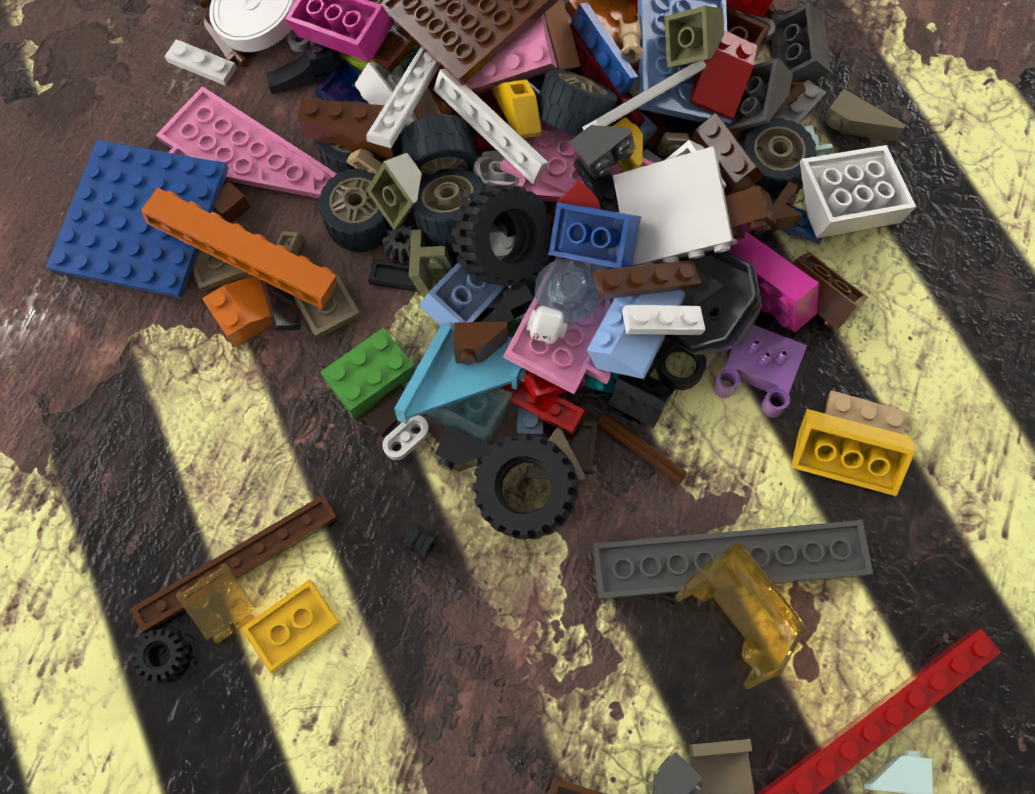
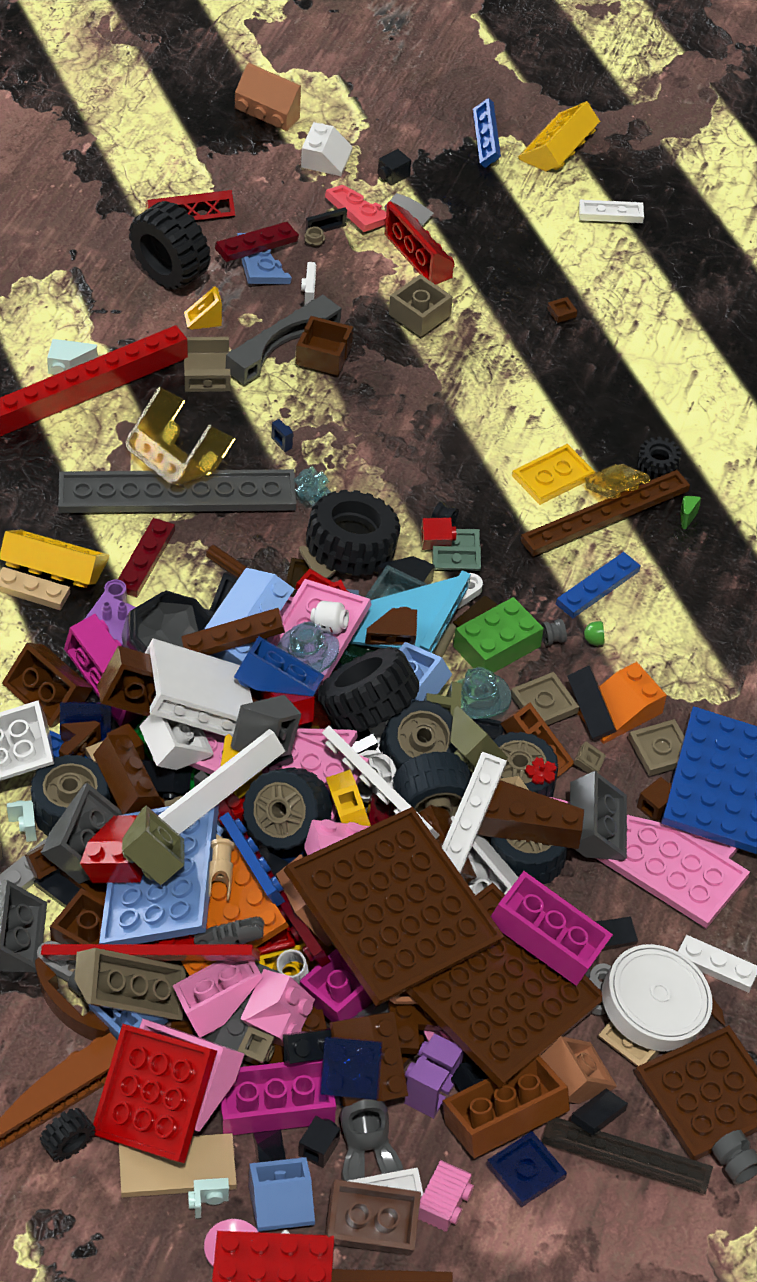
camera: 175 degrees right, 20 degrees down
orange brick [141,187,337,310] -> none
white plate [622,305,705,335] -> none
none -> clear blue plate [60,702,112,740]
none -> dark red plate [117,518,175,598]
none -> dark blue plate [271,419,294,452]
none -> clear light blue brick [294,466,331,506]
none -> red brick [421,518,456,550]
none -> sand green slope [432,529,481,571]
none -> clear light blue hat [456,667,512,719]
none -> dark orange slope [500,702,574,777]
none -> red plant [525,757,557,784]
none -> dark grey wheel [541,619,567,646]
none -> blue plate [556,552,641,619]
none -> dark grey slope [570,771,627,860]
none -> bright green piece [584,621,605,646]
none -> bright green slope [680,496,701,529]

